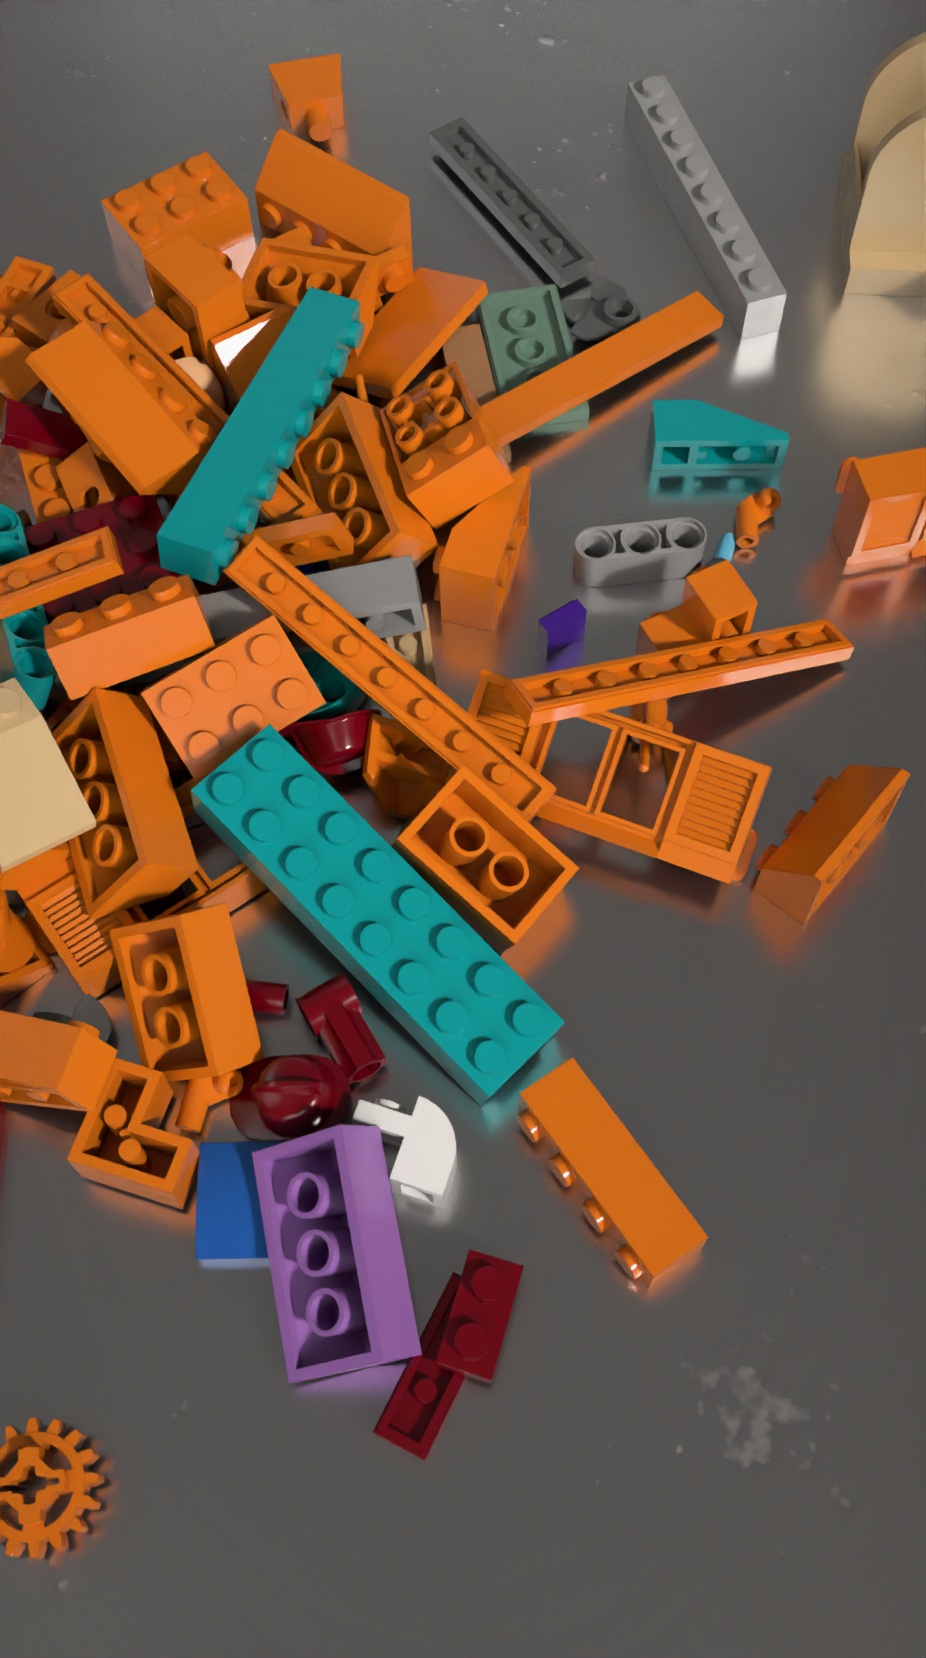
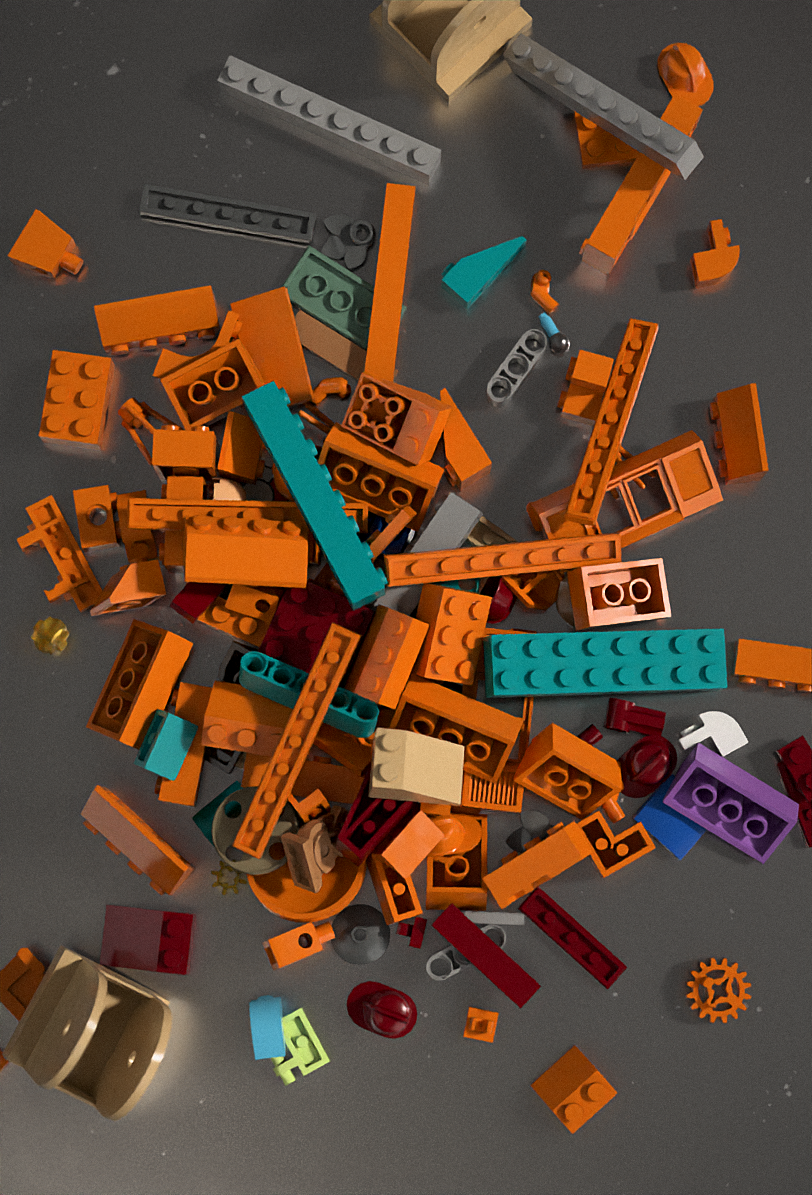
camera: 50 degrees left, 20 degrees up
dark purple tile [537,599,587,658] -> none

